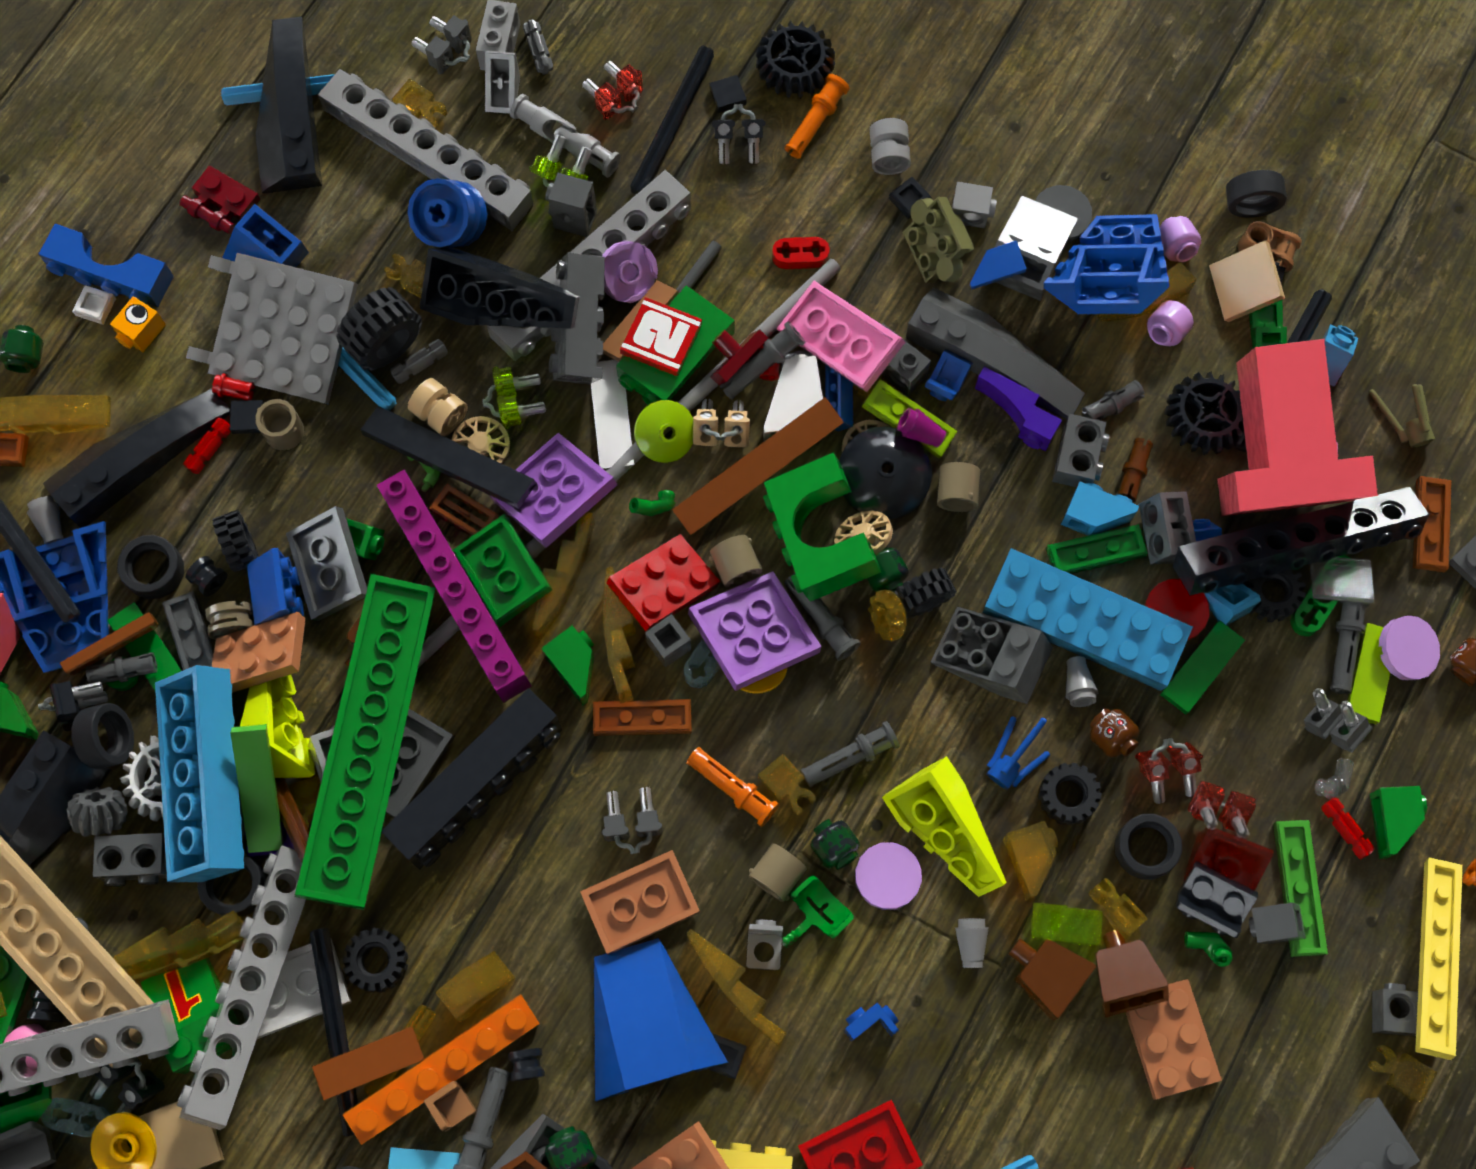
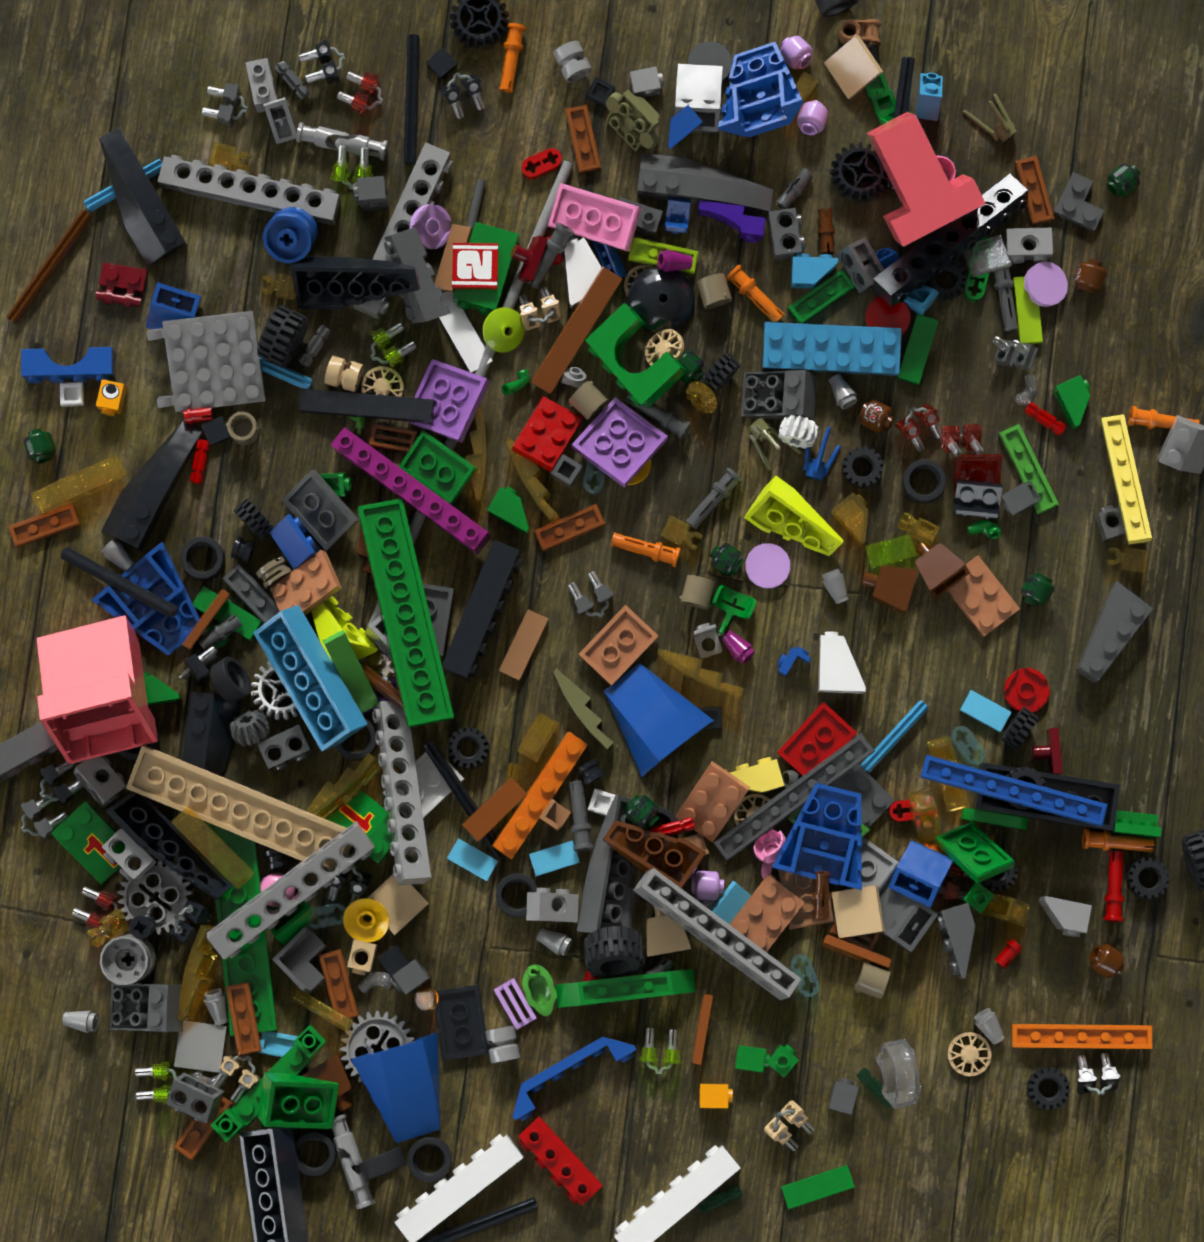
camera: 20 degrees left, 10 degrees up
none -> reddish brown axle [7,210,92,324]
none -> piece [299,39,345,84]
none -> medium azure tile [447,838,498,881]
none -> medium nougat tile [499,609,549,681]
none -> olive slope [553,668,613,751]
none -> light grey plate [561,367,586,388]
none -> dark orange tile [565,104,601,175]
none -> white tile [588,788,615,816]
none -> magenta cone [722,630,755,664]
none -> orange pin [726,264,785,323]
none -> olive plant [748,418,802,471]
none -> white gear [779,415,818,449]
none -> white slope [818,632,866,694]
none -> light grey brick [1004,228,1053,264]
none -> dark green head [1021,572,1055,608]

